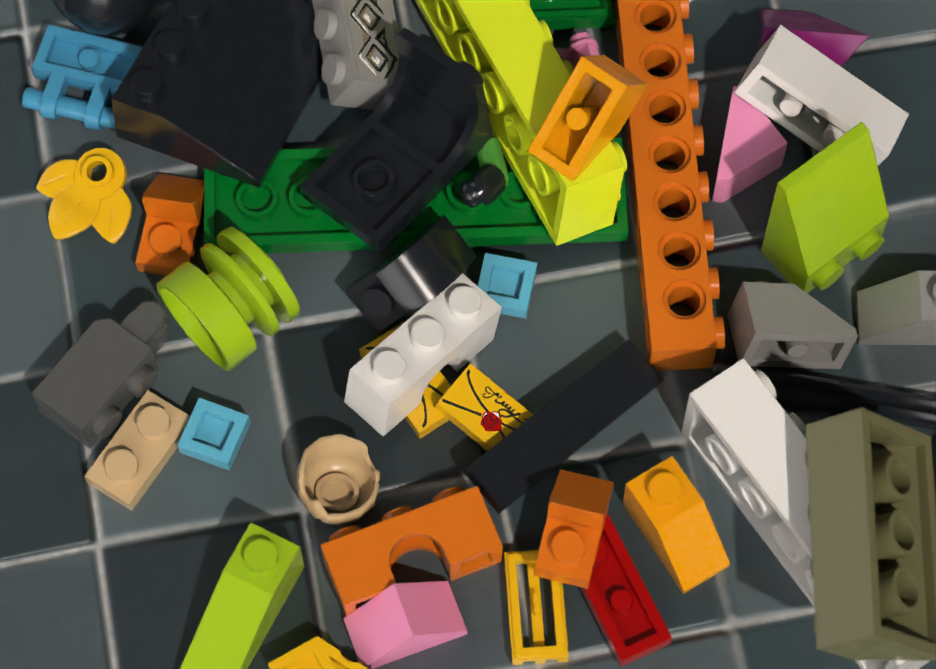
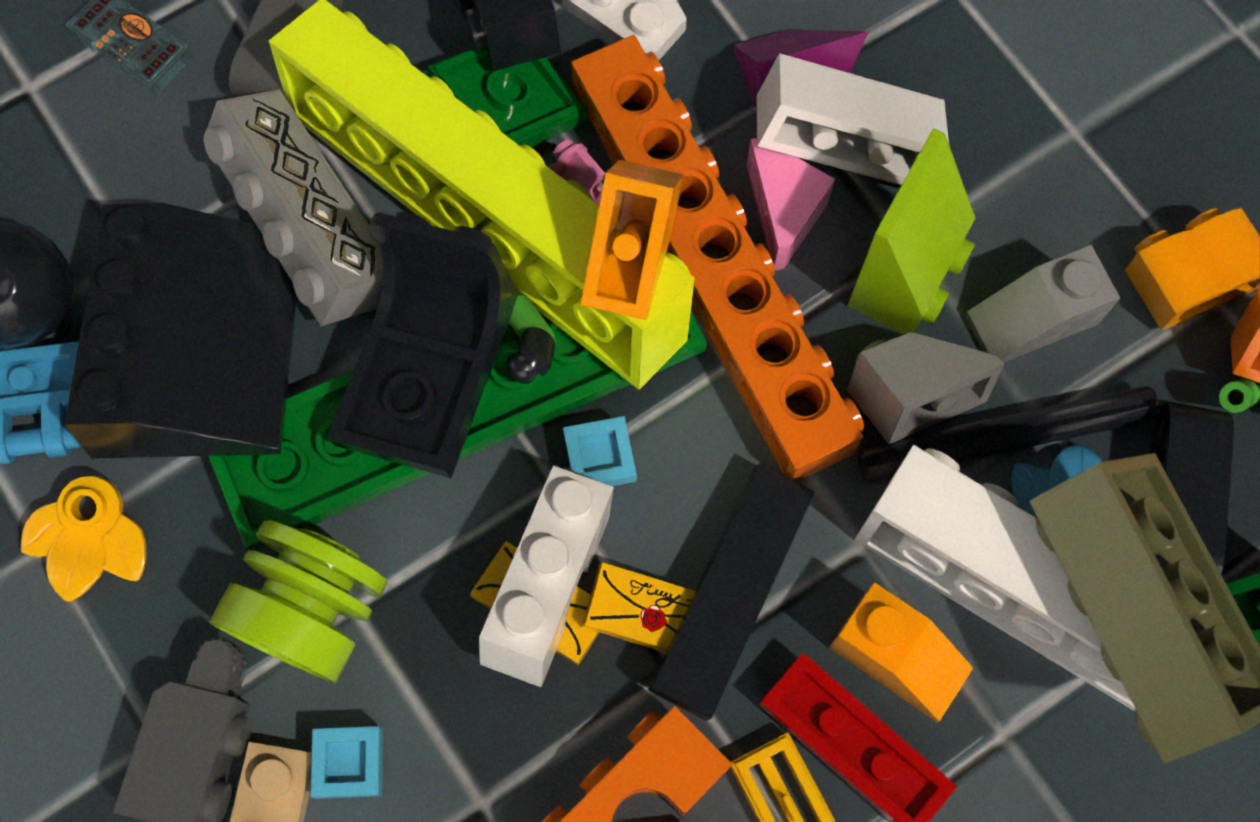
camera: 25 degrees left, 5 degrees up
orange slope [135,174,204,276] -> none
tan hair [296,433,380,525] -> none
black brick [345,215,477,332] -> none
orange slope [534,469,614,589] -> none

